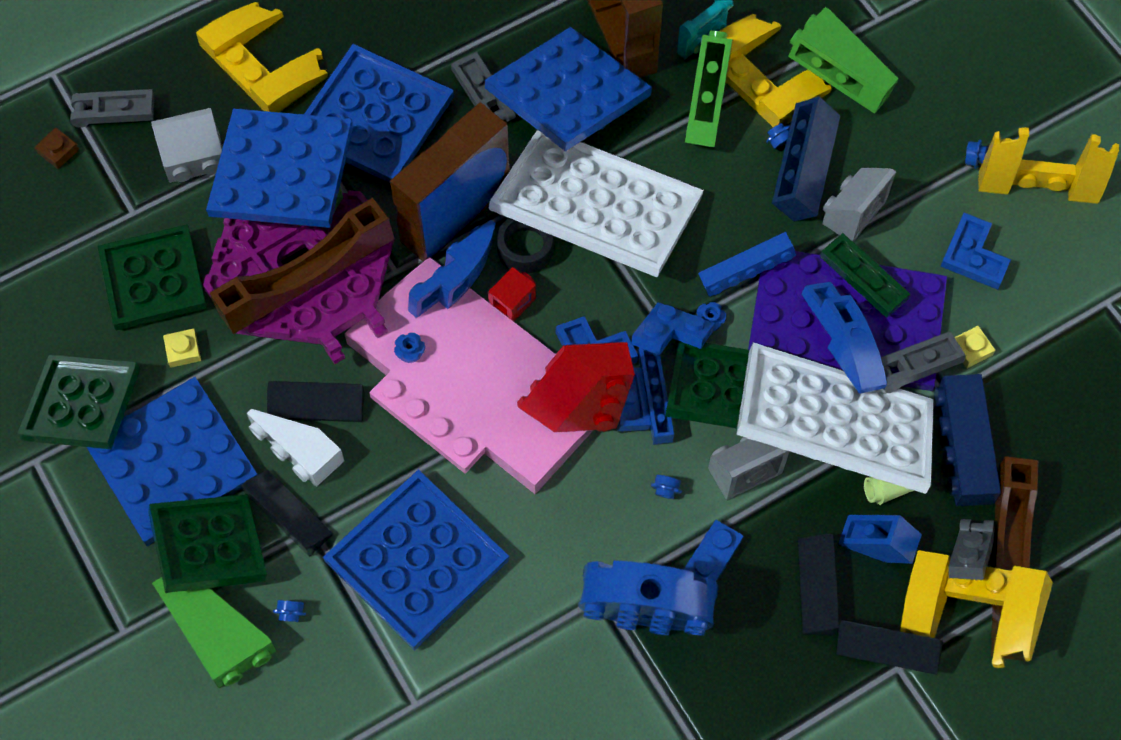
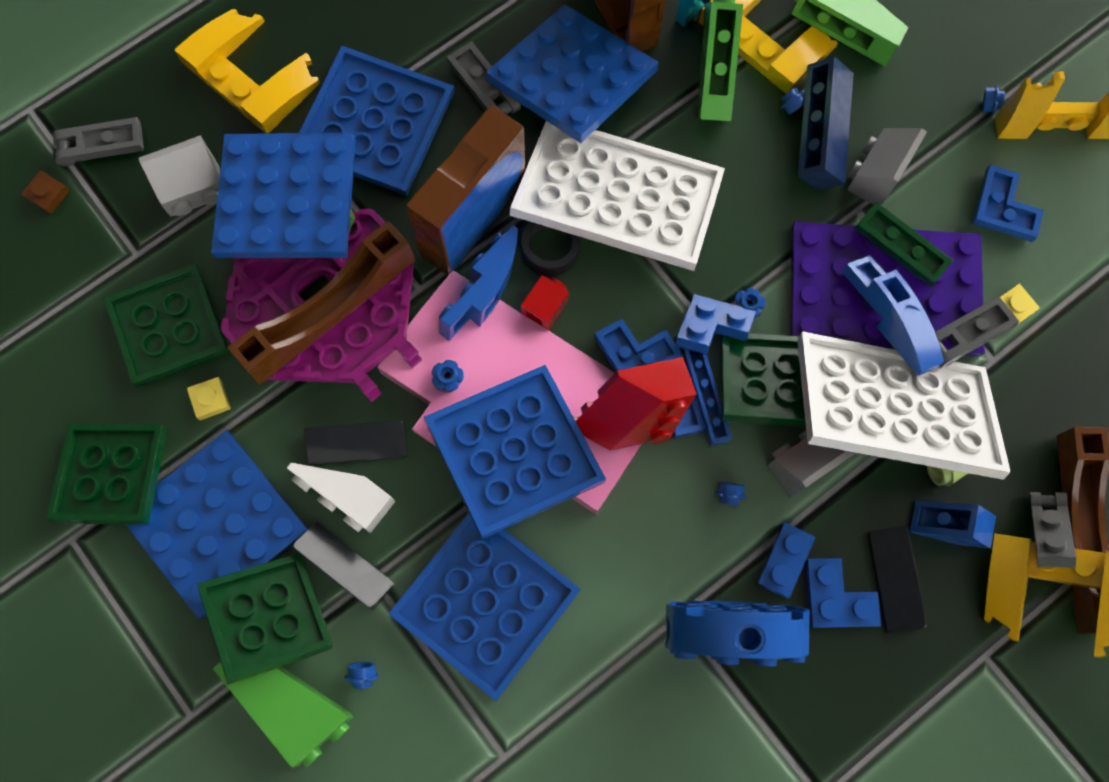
camera: 10 degrees left, 10 degrees up
blue piece [698,232,796,297] -> none
black slope [837,620,943,675] -> none
dark blue brick [934,374,1001,506] -> none
none -> blue plate [424,365,606,540]
none -> blue plate [805,558,881,628]

